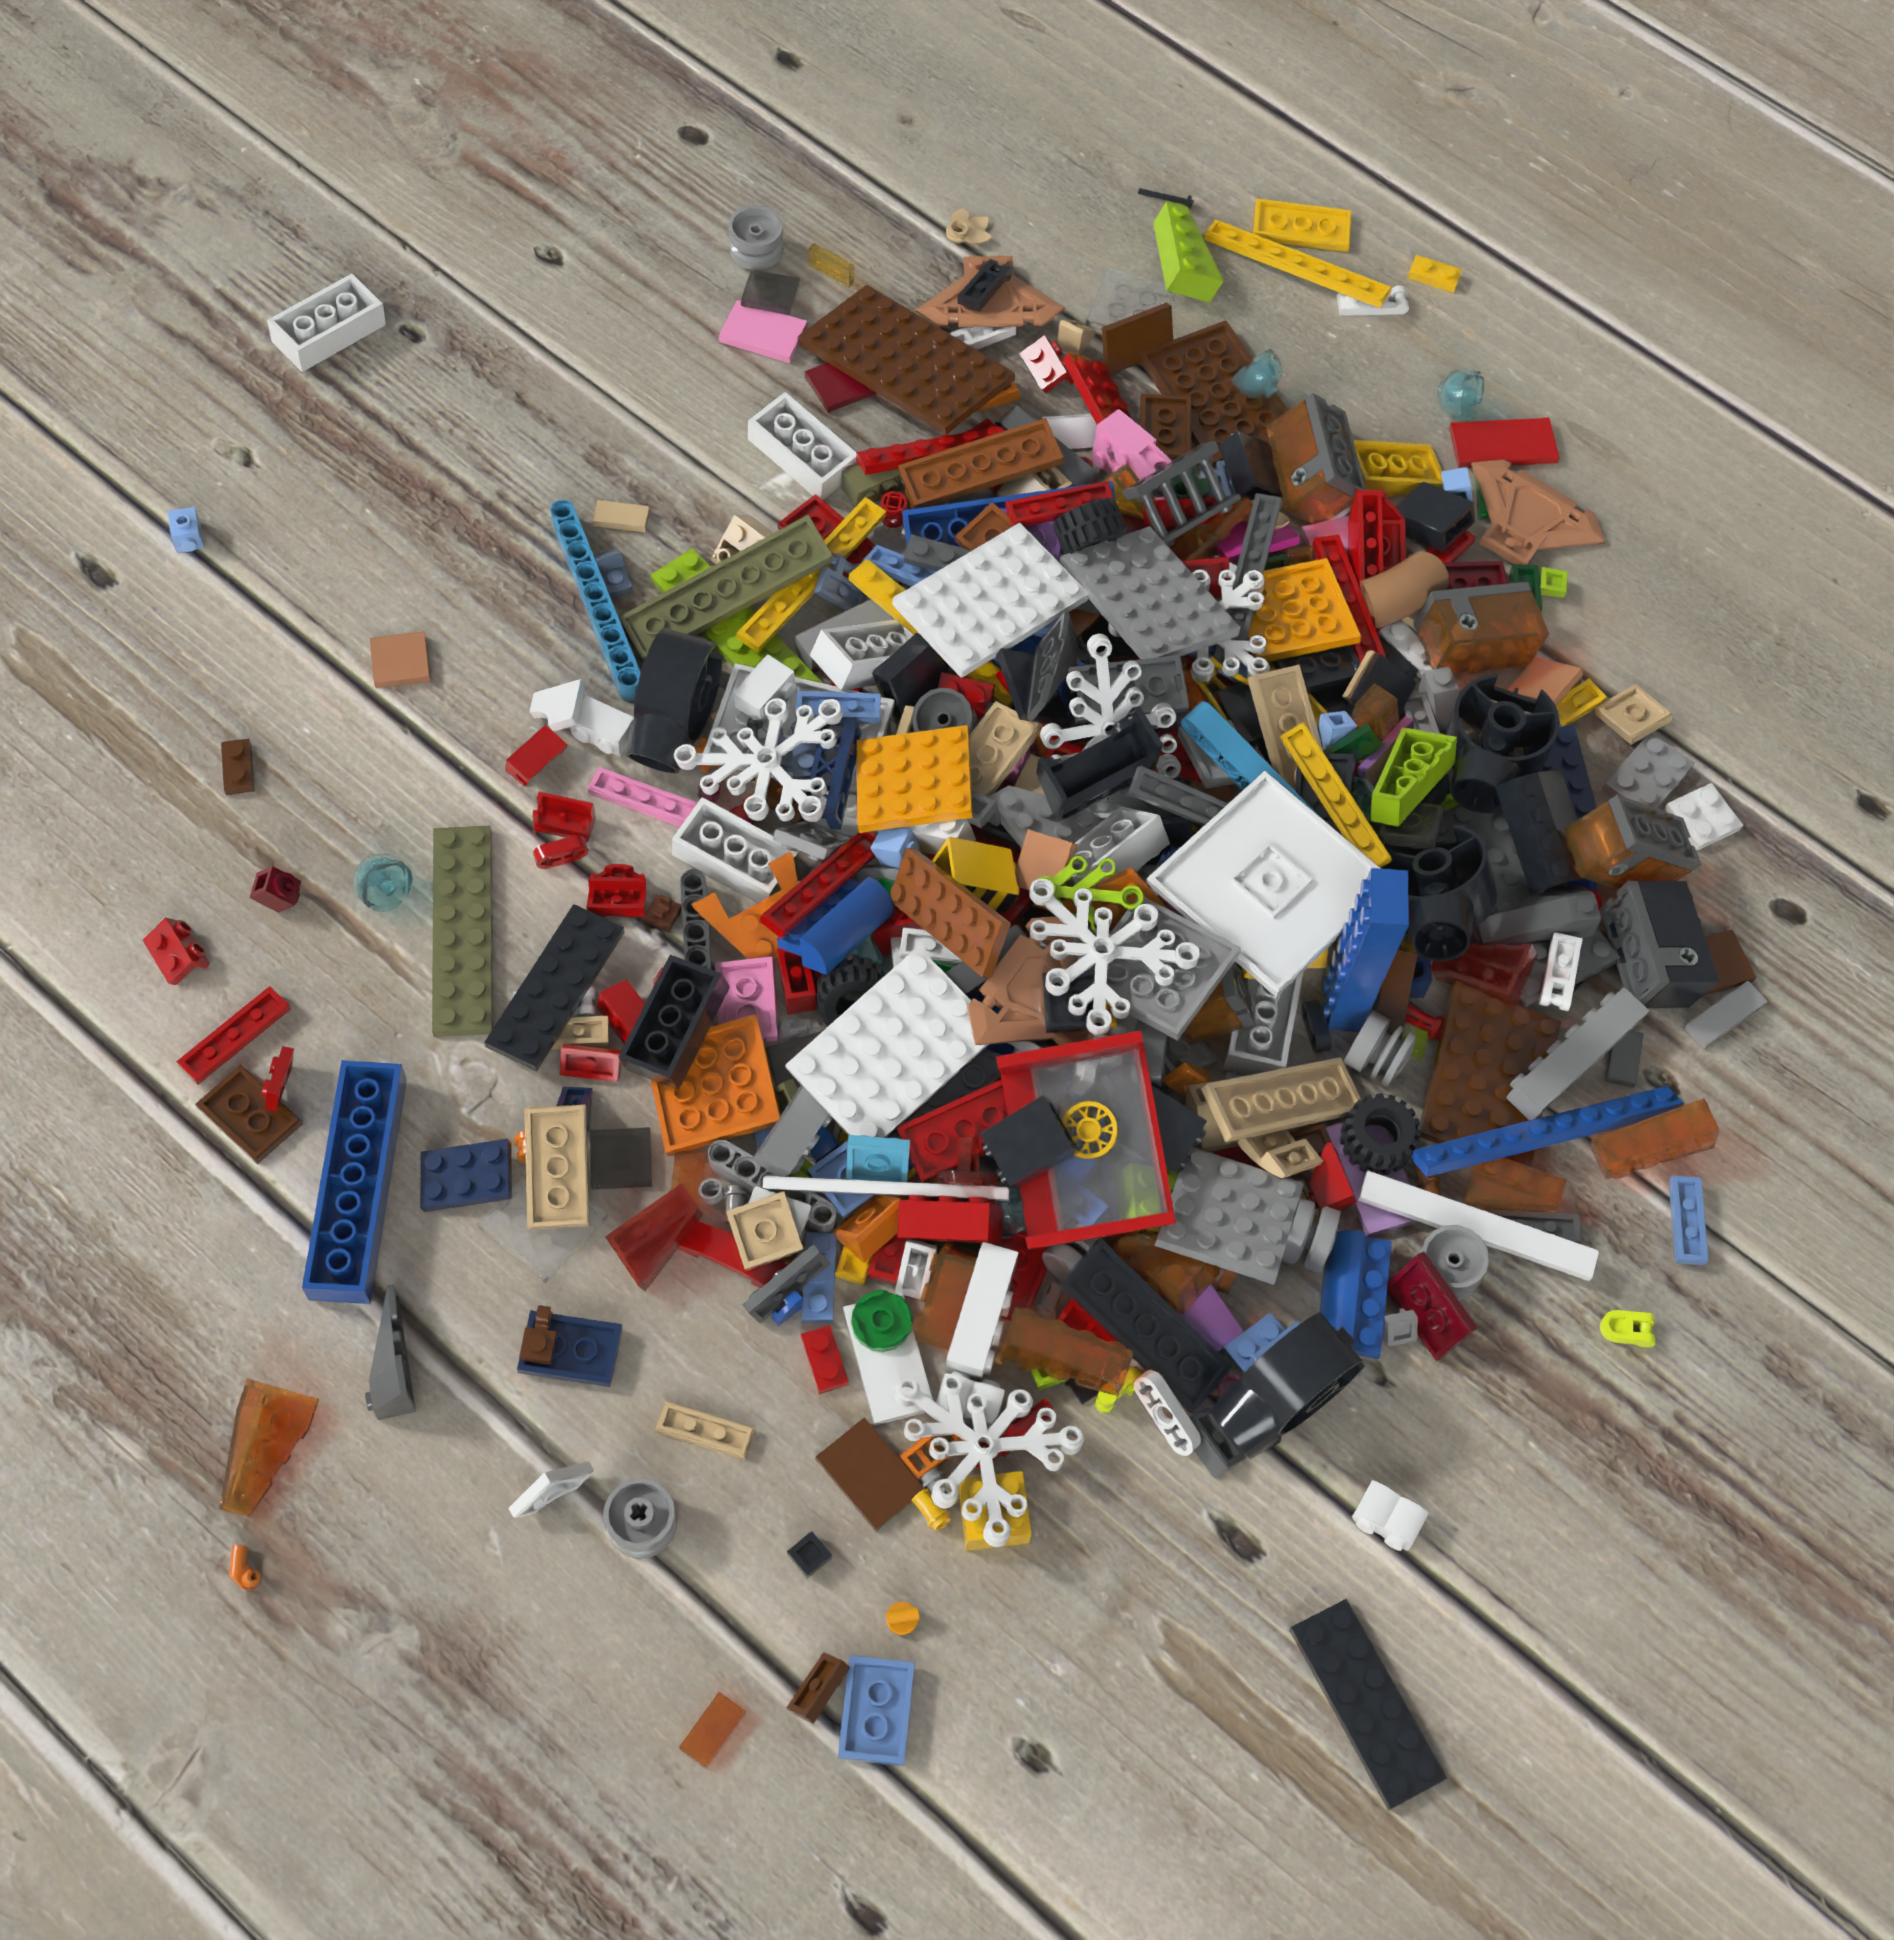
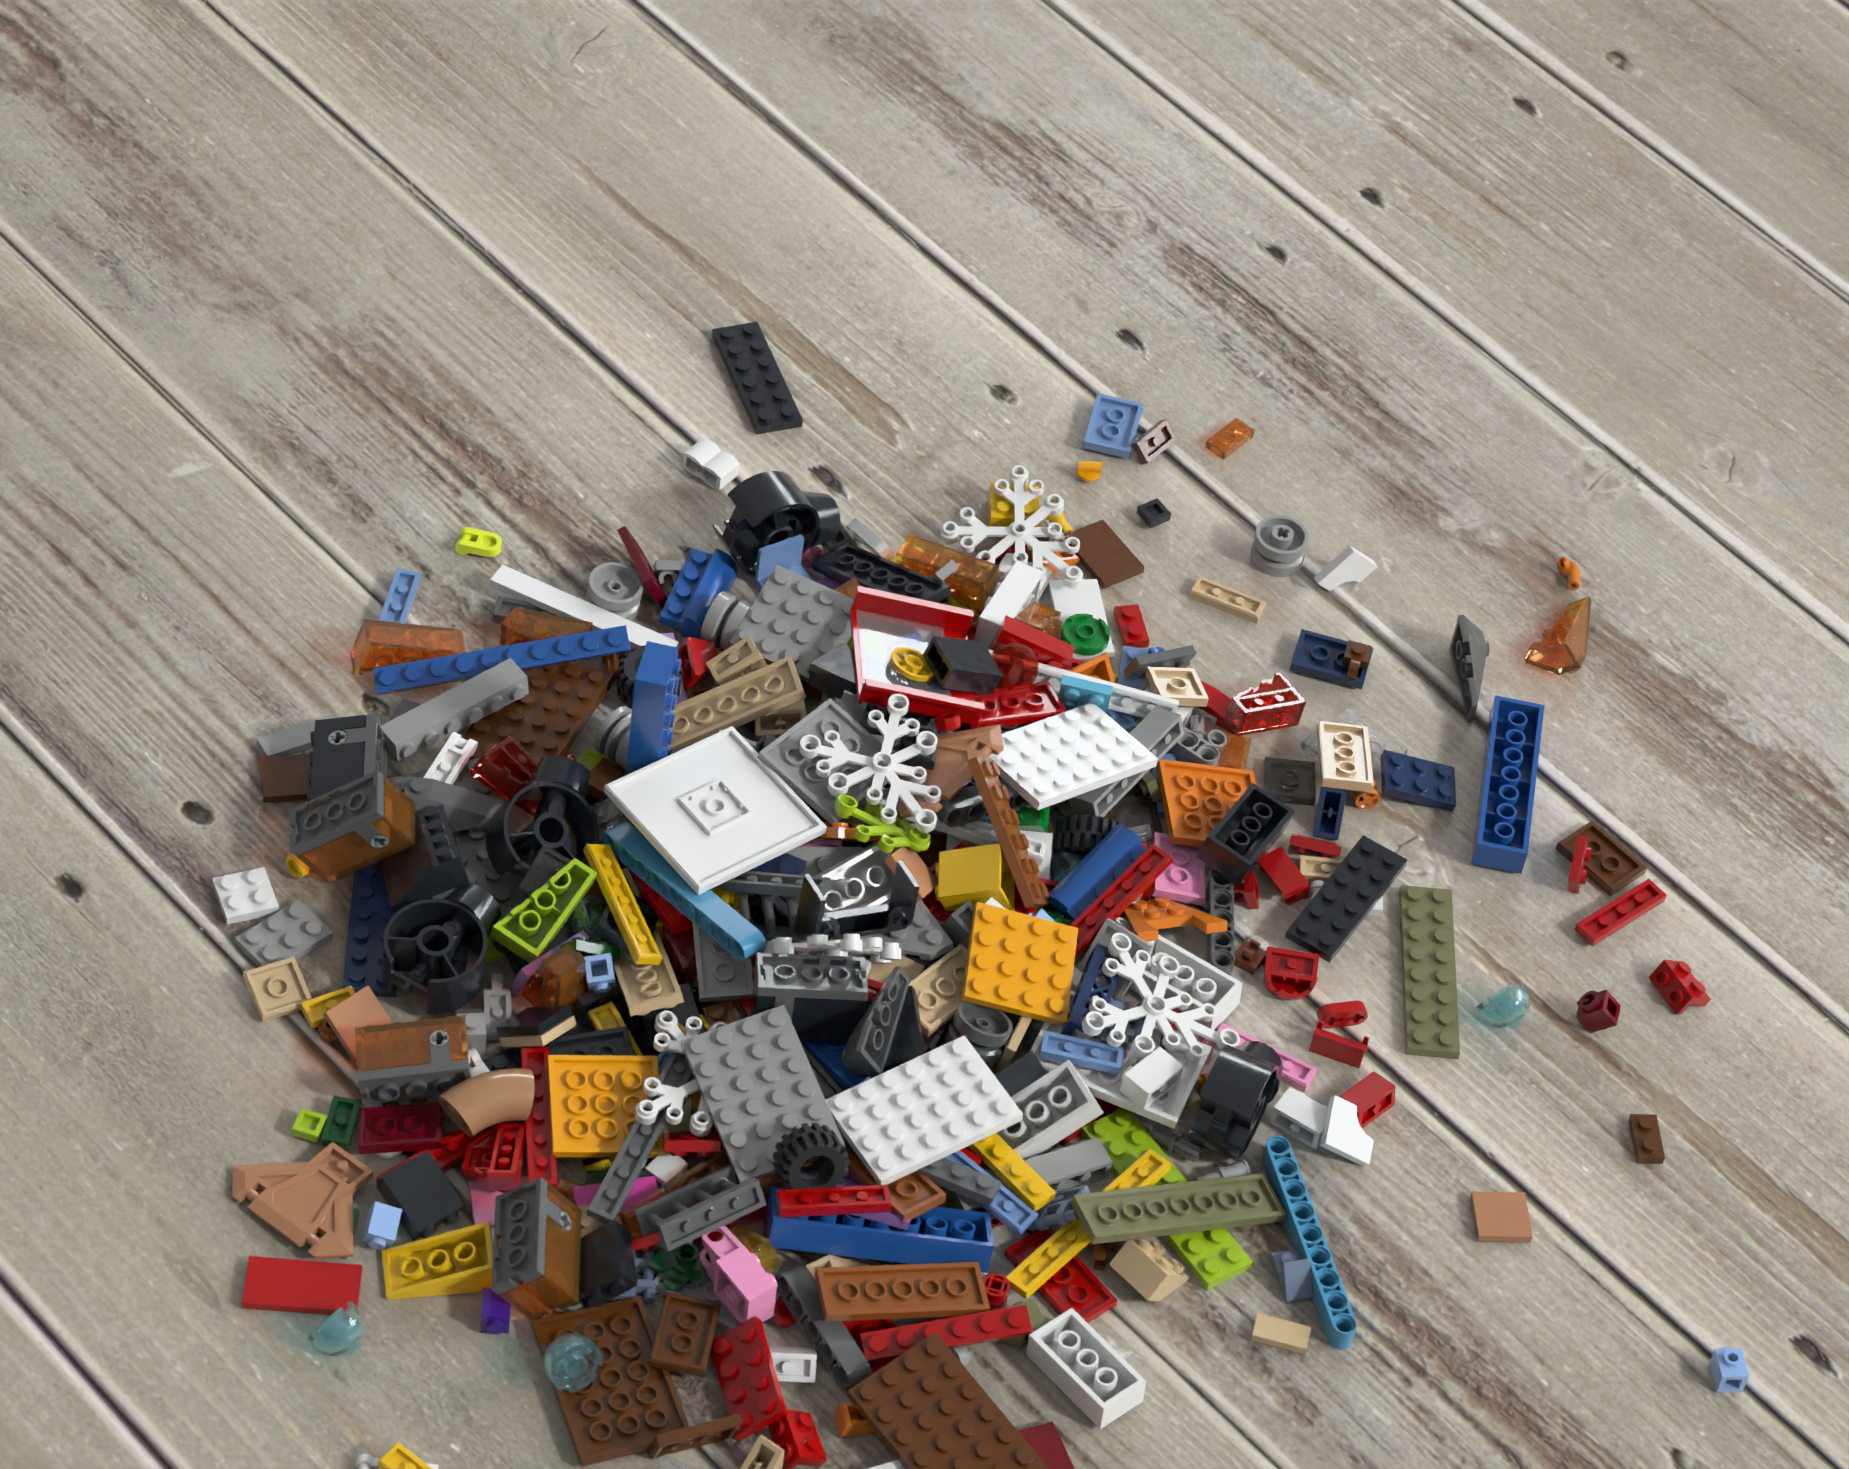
camera: 175 degrees left, 15 degrees down
none -> light grey tile [933,560,958,583]
none -> red tile [934,713,961,732]

